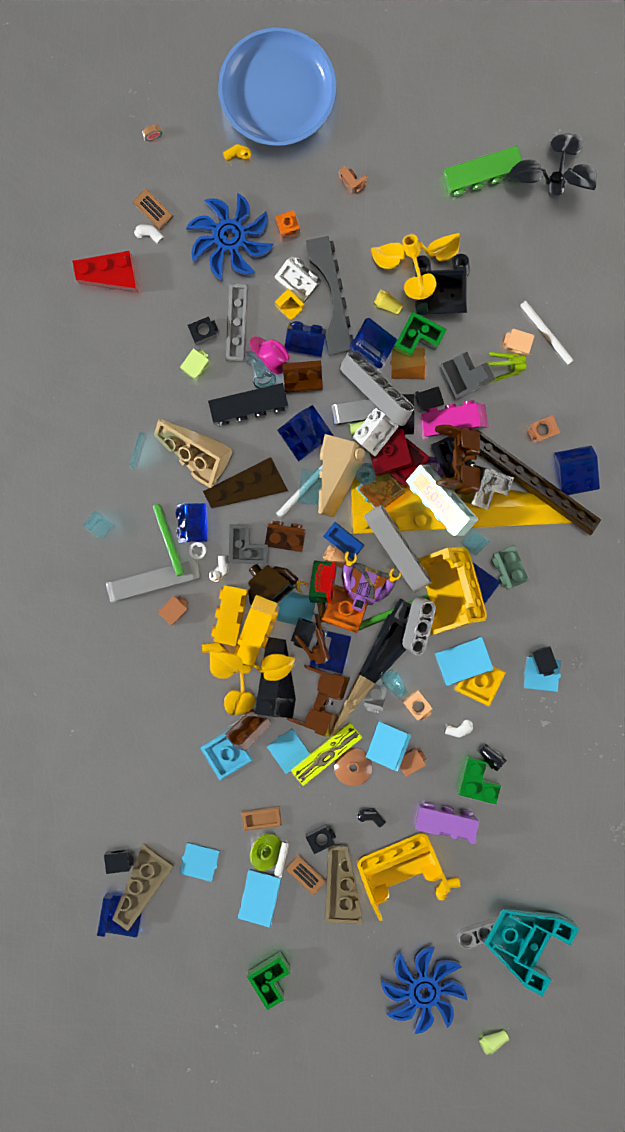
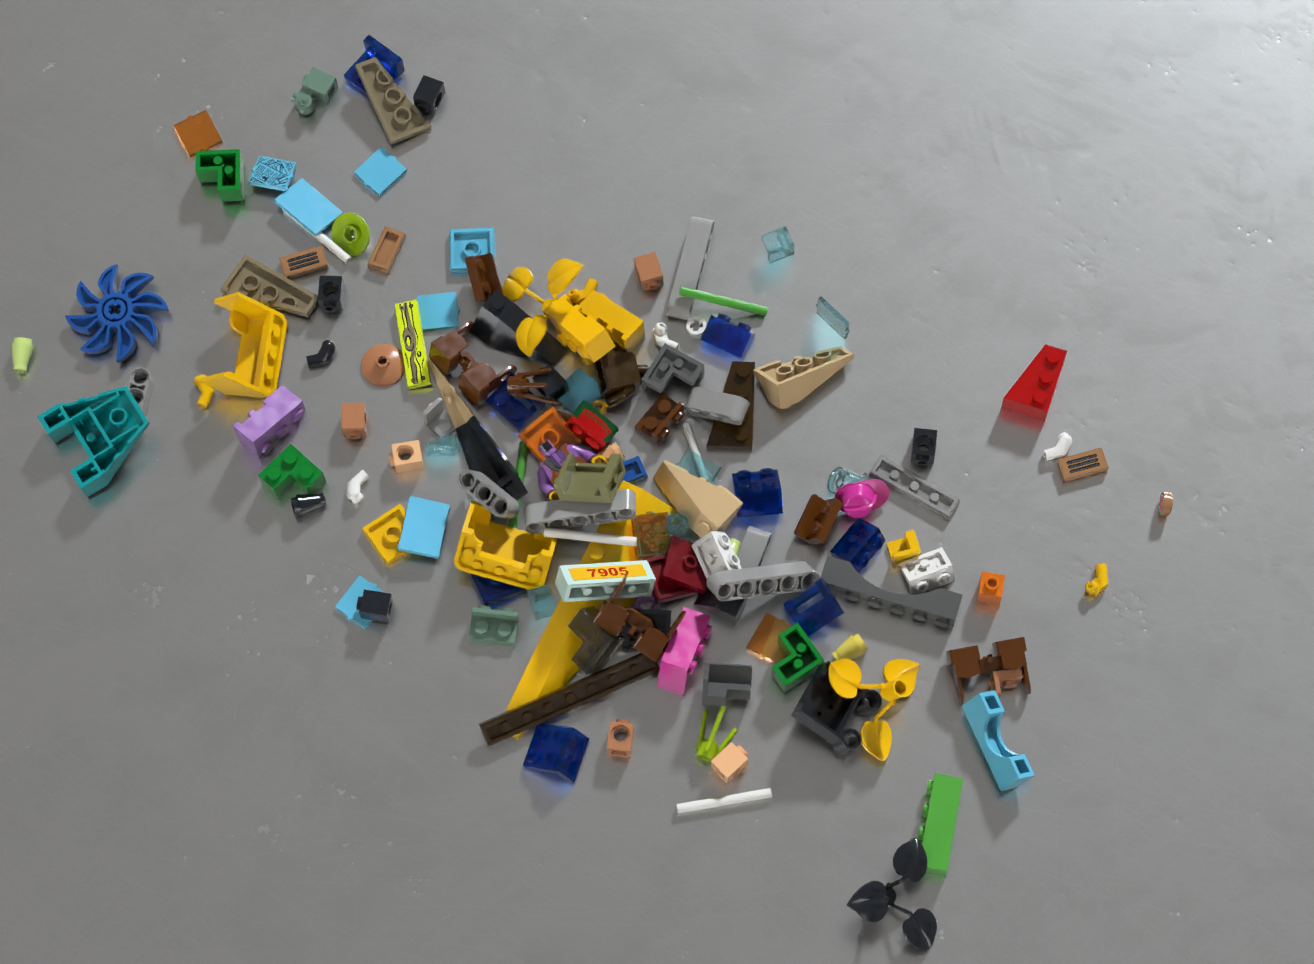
camera: 125 degrees right, 20 degrees down
yellowish green brick [180,349,210,381] -> none
blue piece [186,193,273,280] -> none
black brick [208,383,288,427] -> none
medium blue dish [218,27,336,146] -> none
medium azure tile [366,722,411,771] -> none
black bracket [414,386,444,412] -> none
none -> clear orange piece [174,110,223,157]
none -> medium azure piece [249,156,296,191]
none -> sand green brick [291,67,338,115]
none -> white bar [544,528,637,547]
none -> olive panel [554,453,626,503]
none -> light grey beam [684,387,750,425]
none -> reddish brown piece [946,637,1031,706]
none -> medium azure arch [962,690,1035,791]

